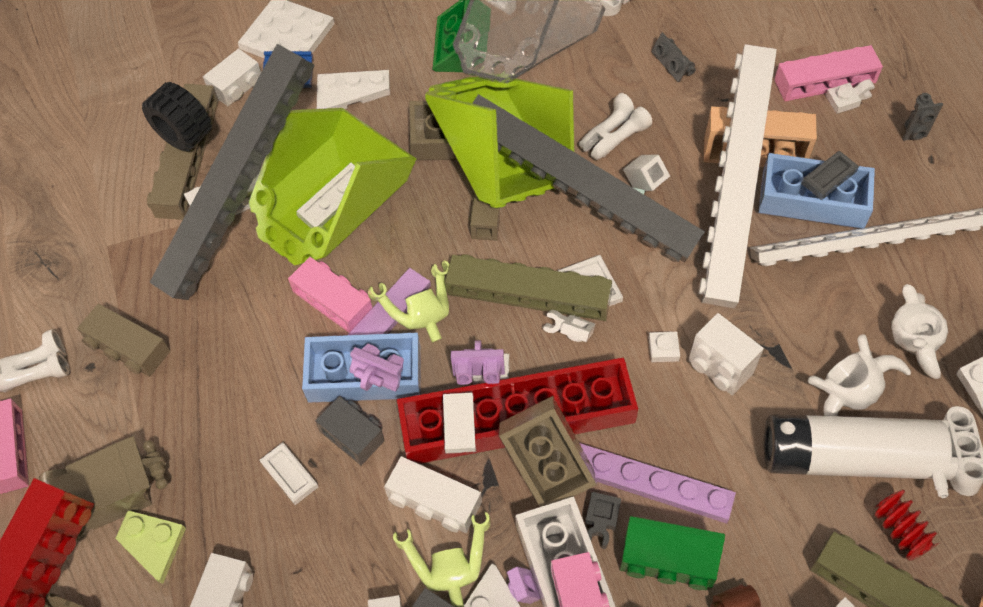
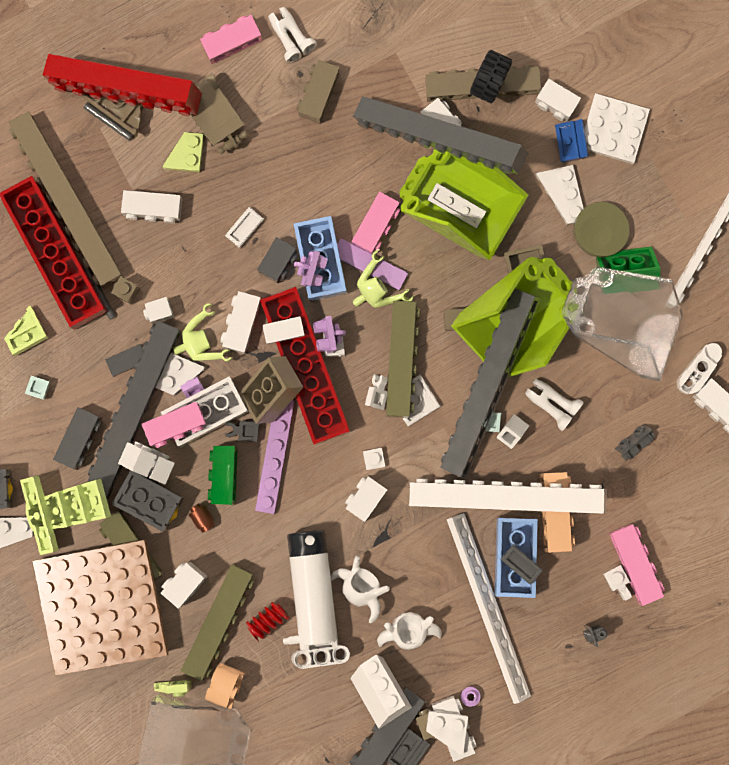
camera: 80 degrees right, 25 degrees up
none -> olive piece [573,202,629,258]

